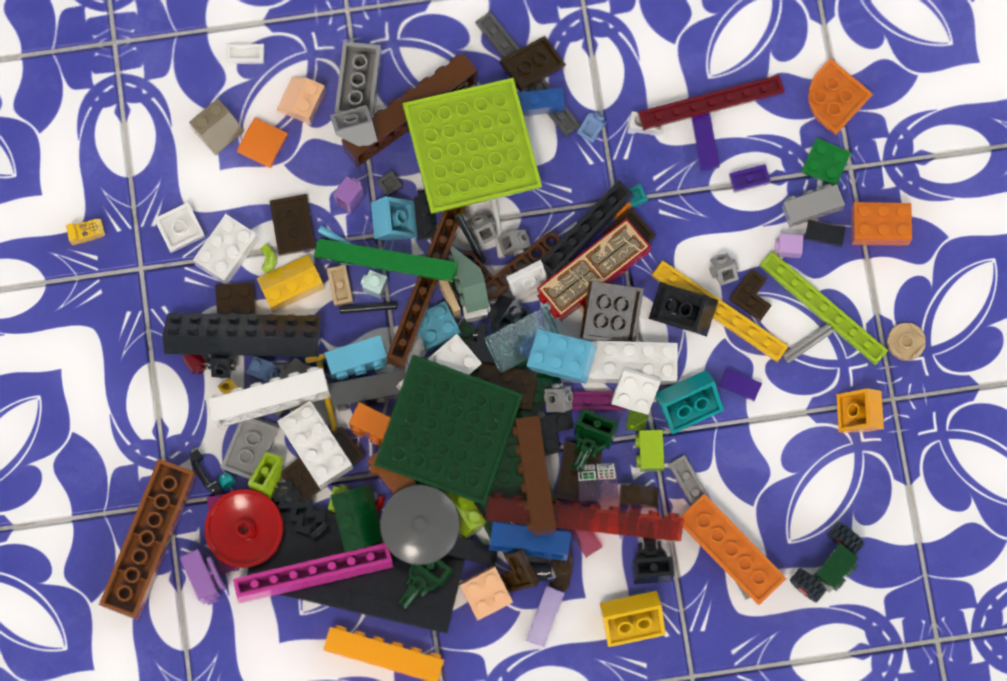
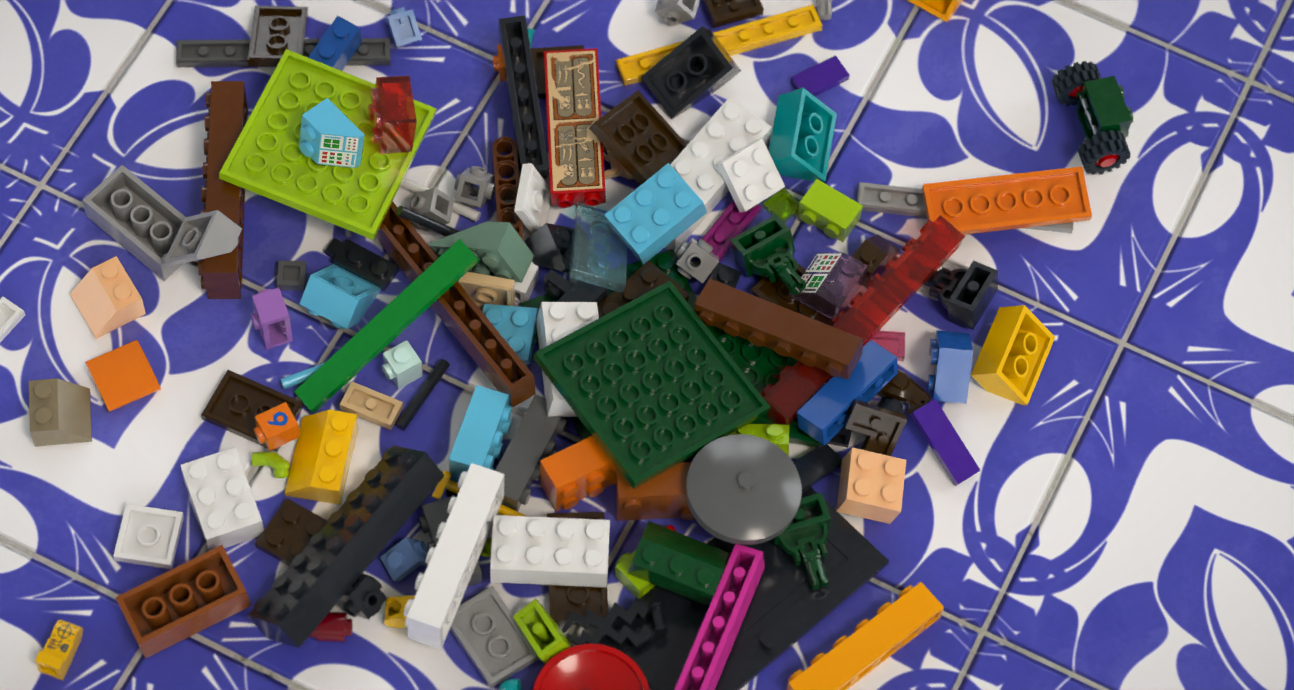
camera: 60 degrees left, 15 degrees down
none -> dark orange brick [115,545,252,659]
none -> orange brick [253,402,300,451]
none -> medium azure slope [299,98,364,168]
none -> clear red piece [368,76,417,154]
none -> brick [927,330,973,404]

